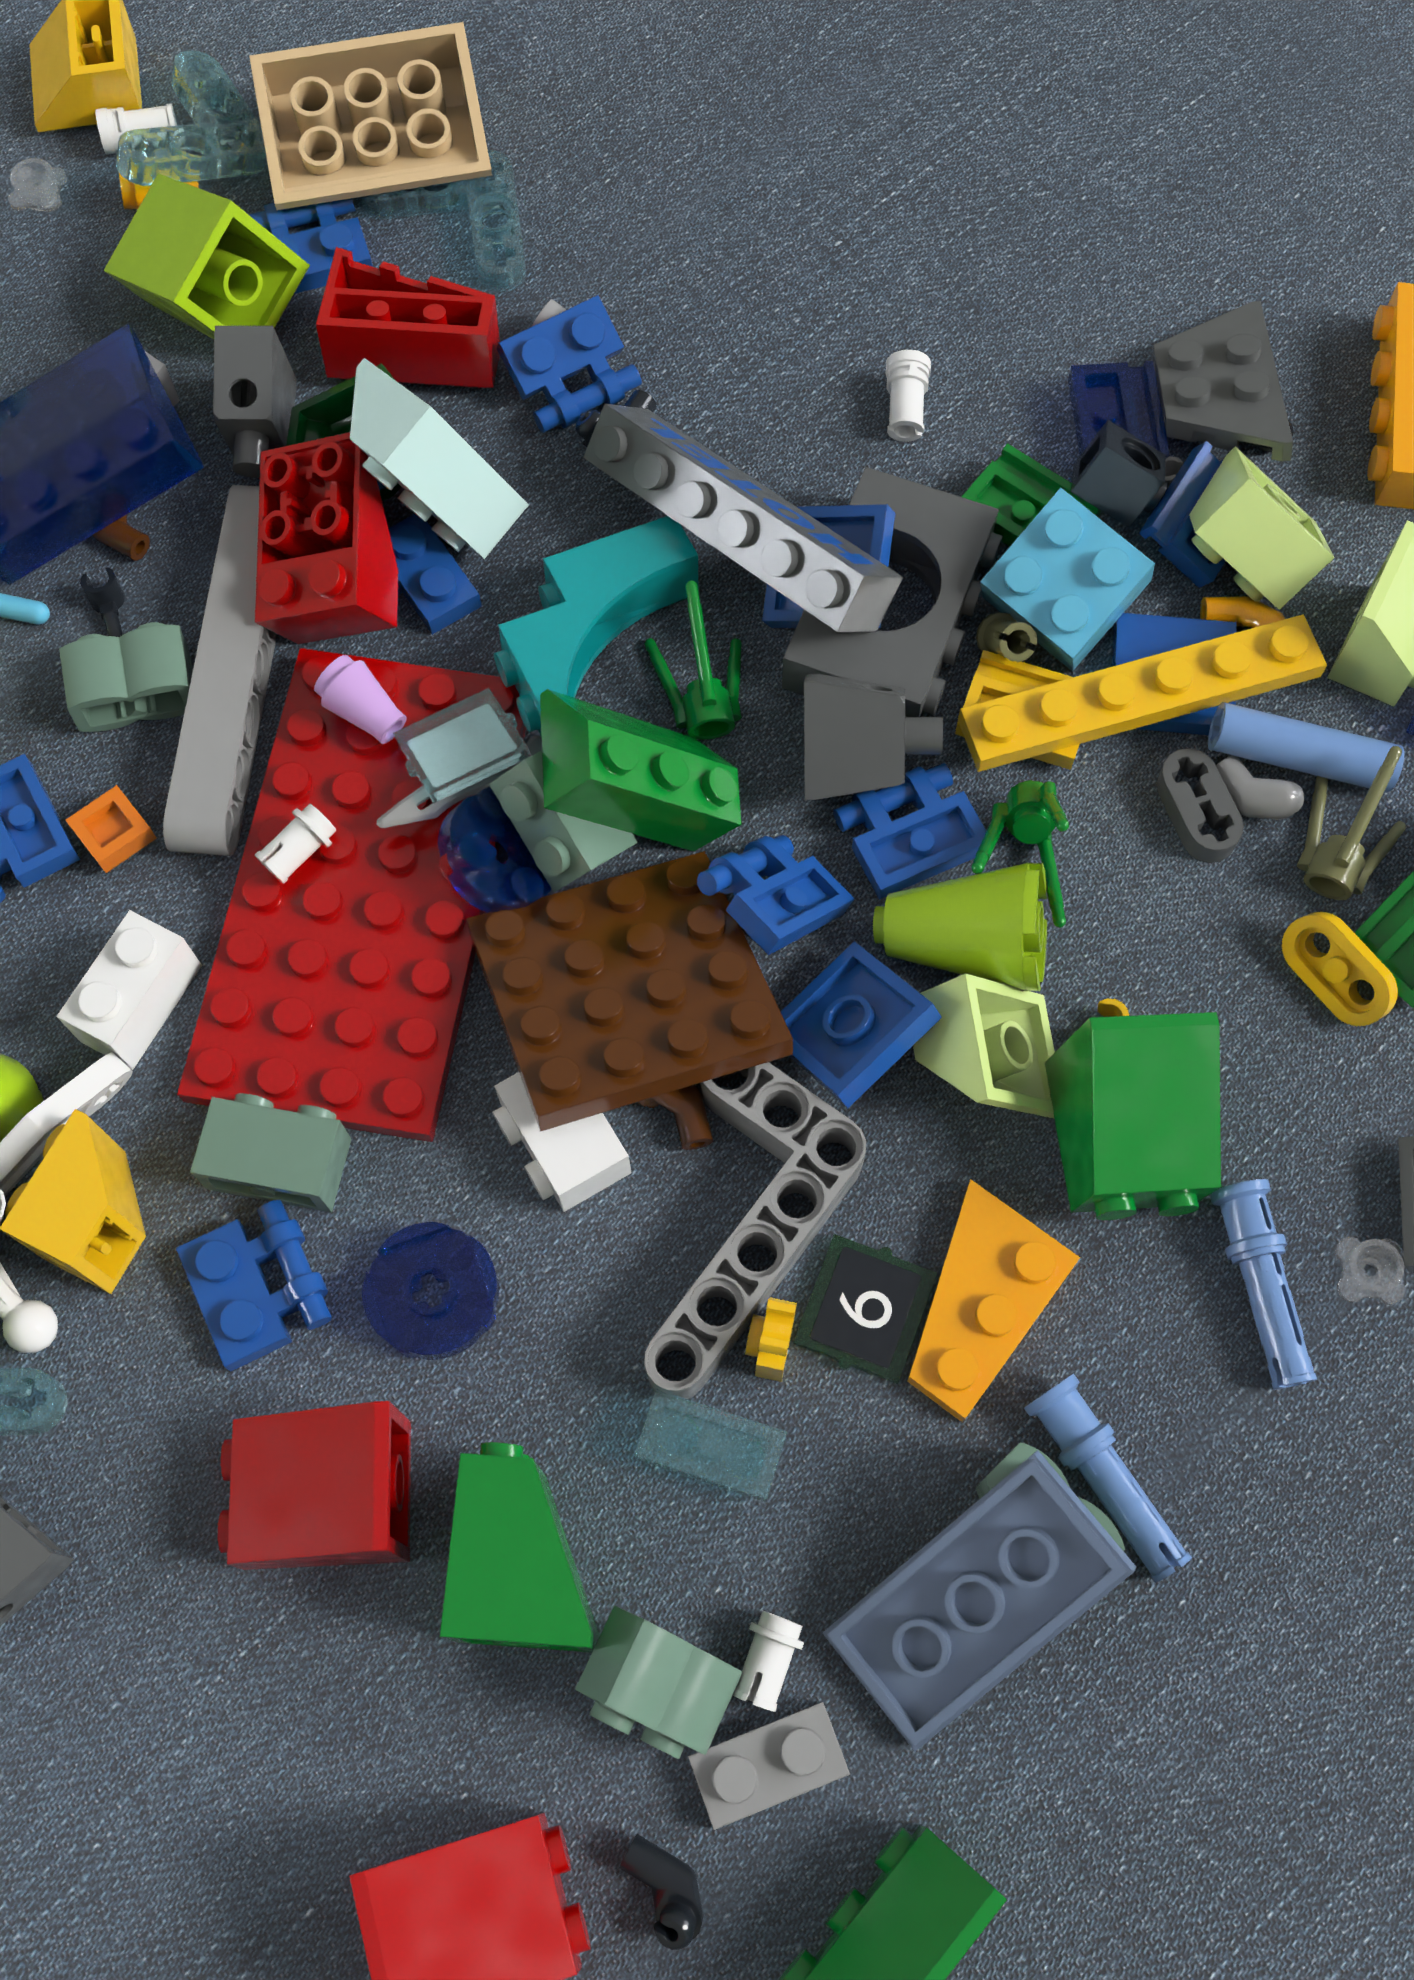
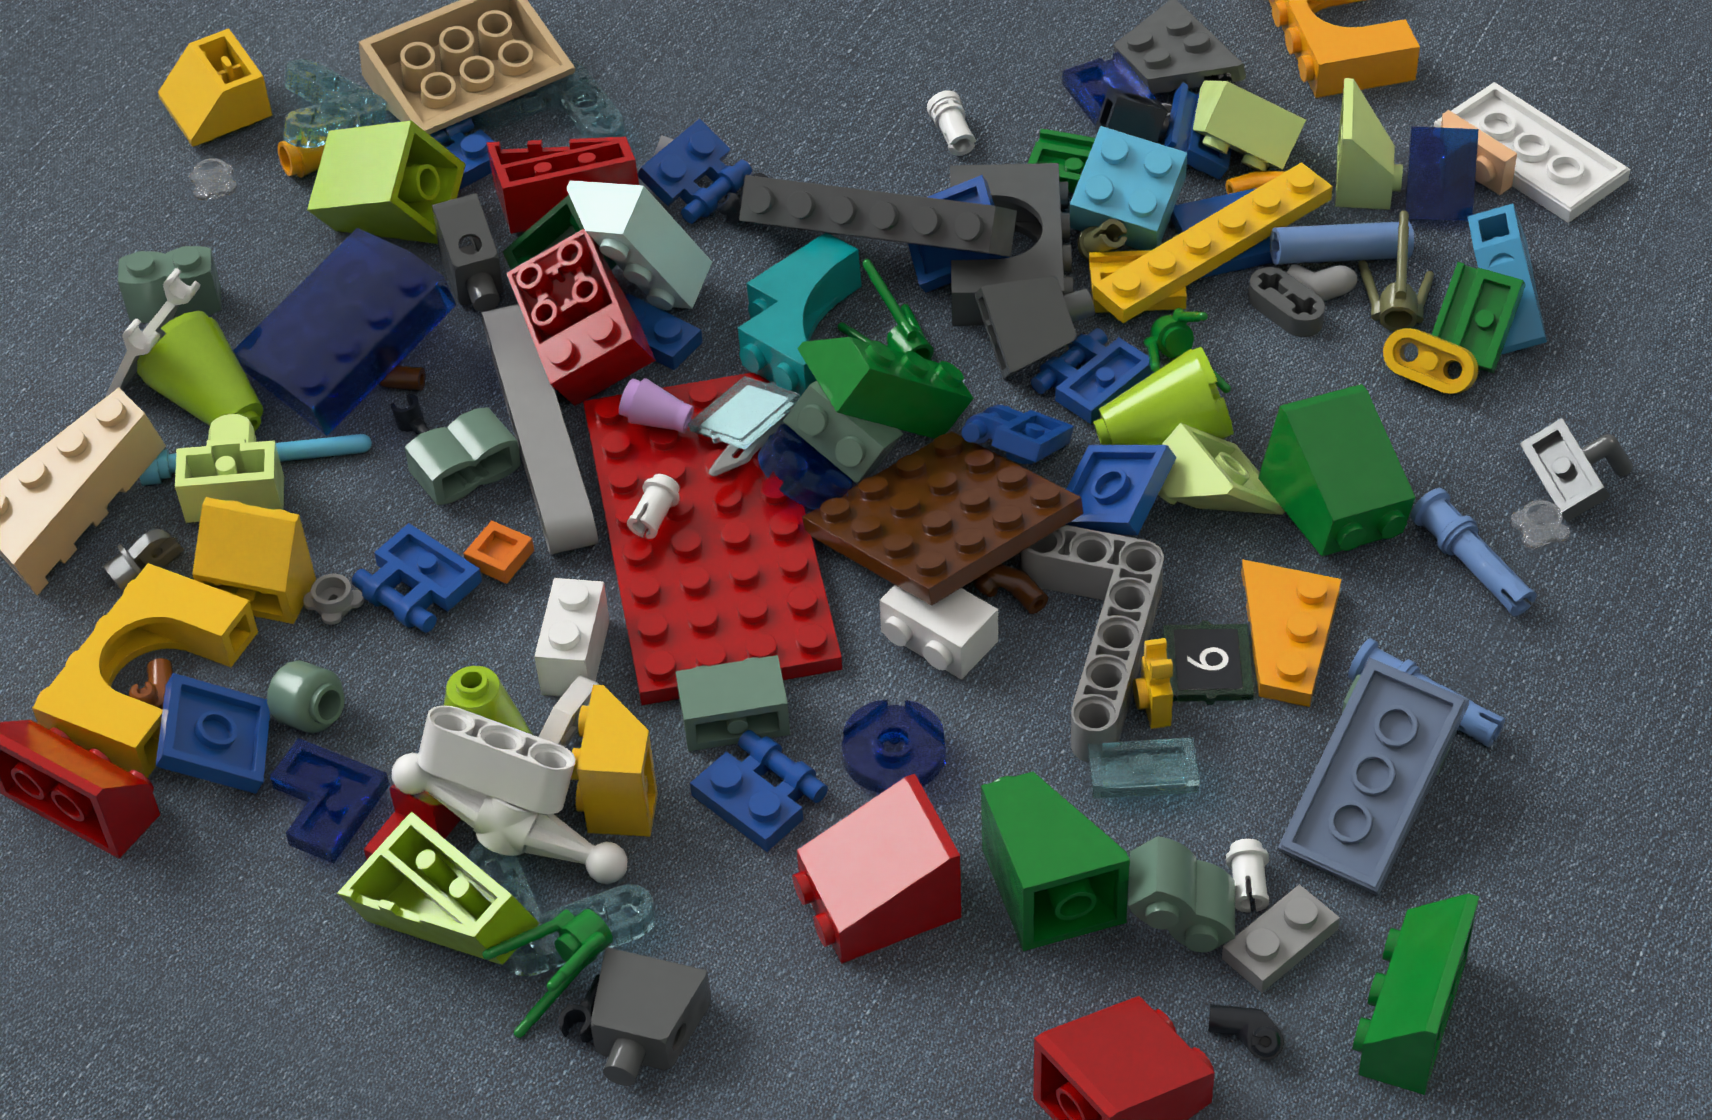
camera: 20 degrees left, 20 degrees down
white pin [95,103,180,155] -> none

